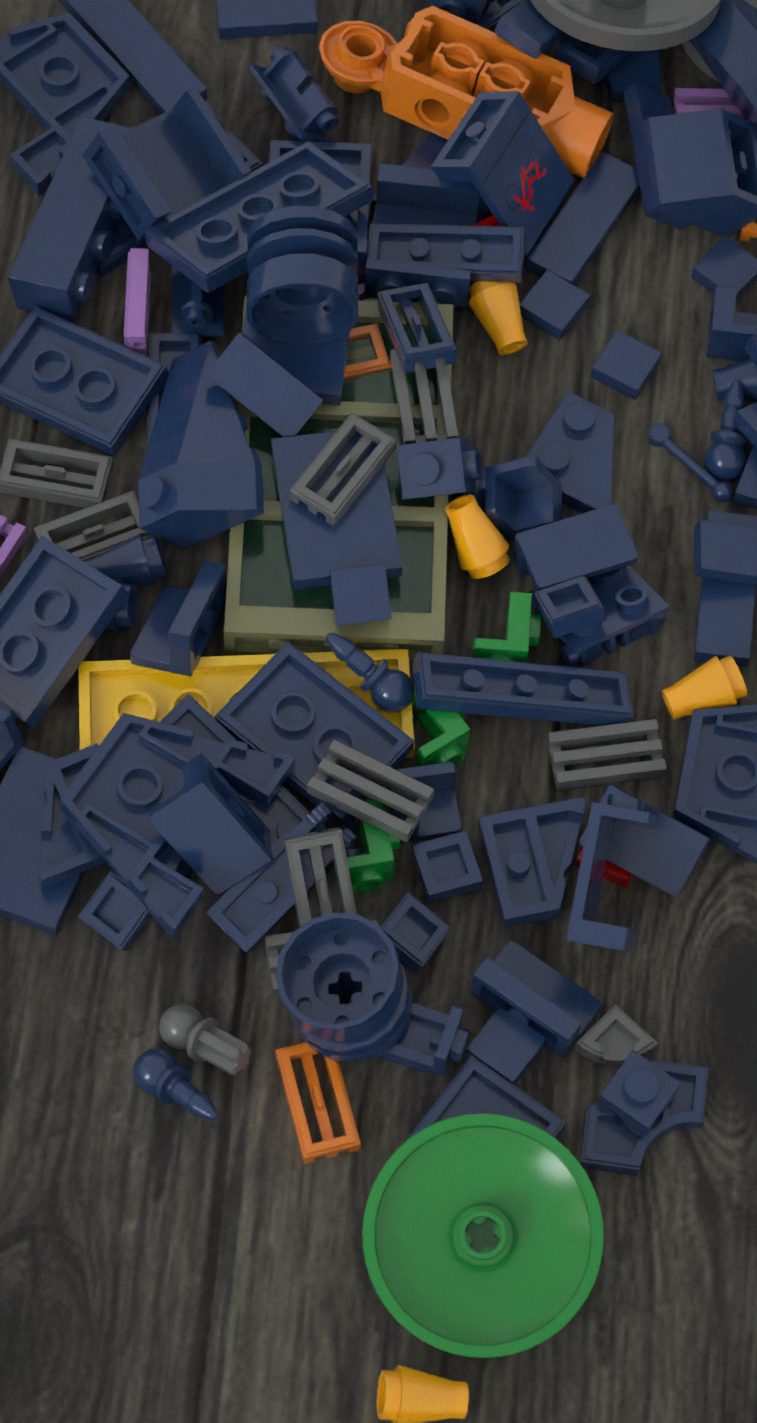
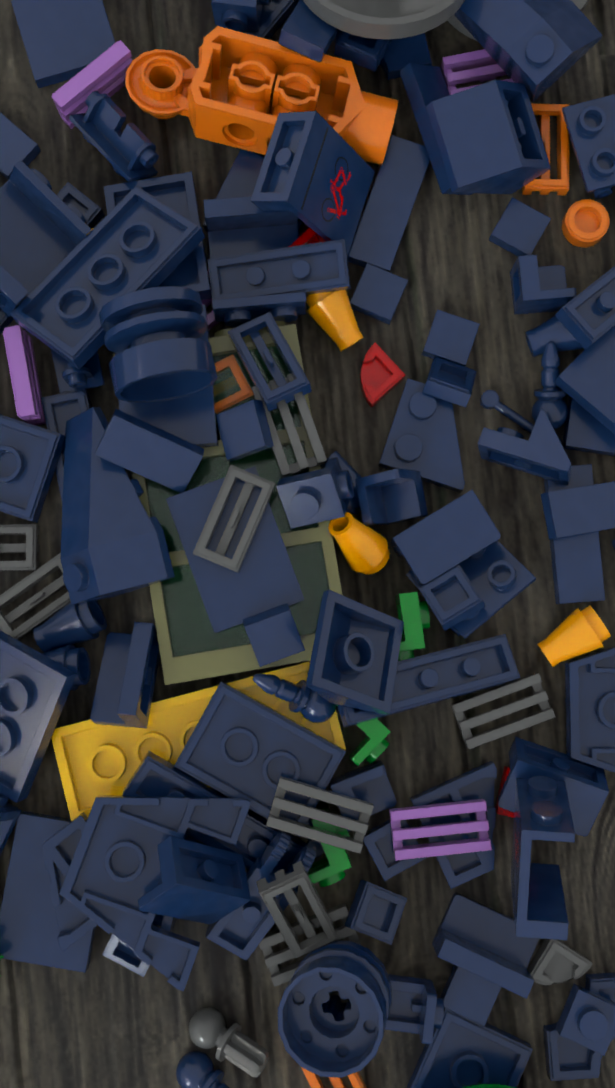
camera: 10 degrees left, 20 degrees up
none -> medium lavender tile [51,40,132,129]
none -> dark blue tile [216,400,274,460]
none -> dark blue slope [306,590,404,714]
none -> red tile [360,342,406,408]
none -> medium lavender tile [389,799,492,861]
none -> dark blue tile [422,357,477,408]
none -> dark blue slope [477,408,571,485]

